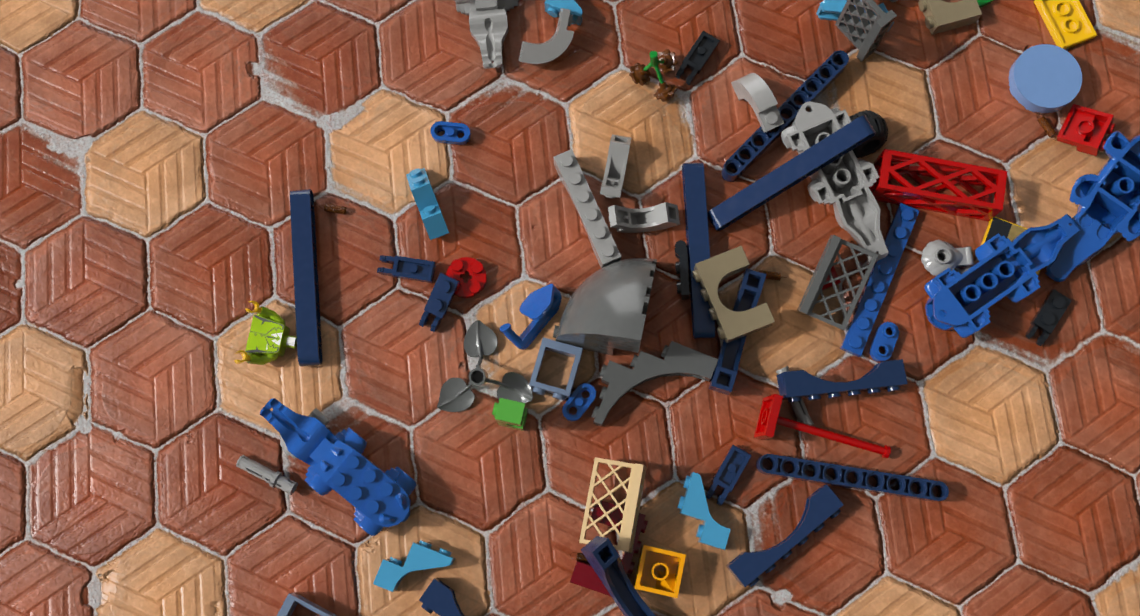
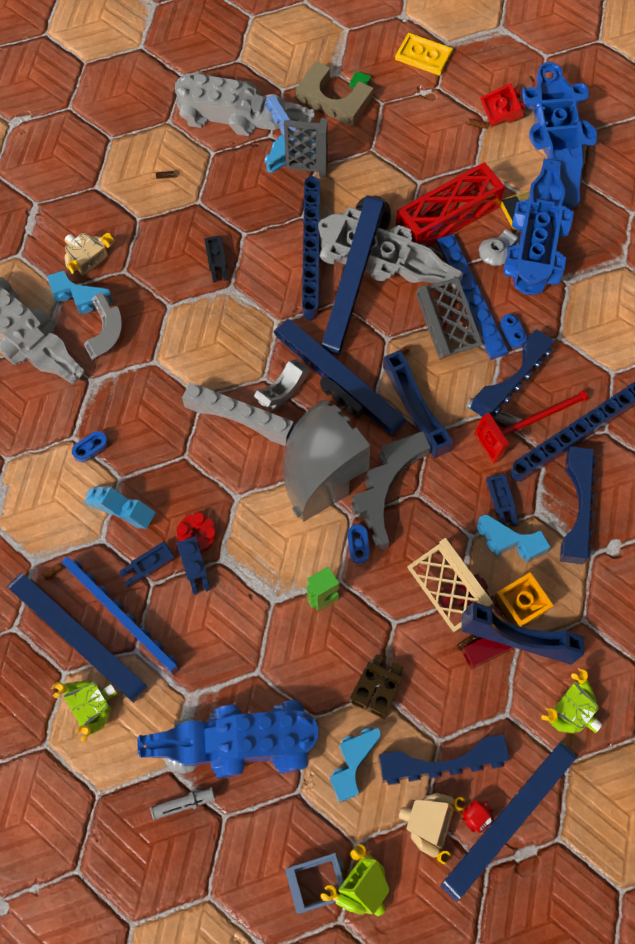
camera: 45 degrees left, 10 degrees down
dark grey plant [437,320,533,412] -> none
blue piece [500,284,562,350] -> none
sand blue window [529,337,583,401] -> none
light grey arch [600,134,632,198] -> none
reddish brown plant [629,49,678,102] -> none
dark tan arch [692,246,775,344] -> none
light grey arch [731,73,784,133] -> none
medium blue piece [1009,44,1082,113] -> none
black hinge [1025,289,1072,346] -> none
none -> blue plate [61,556,179,675]
none -> dark brown hips [349,654,403,720]

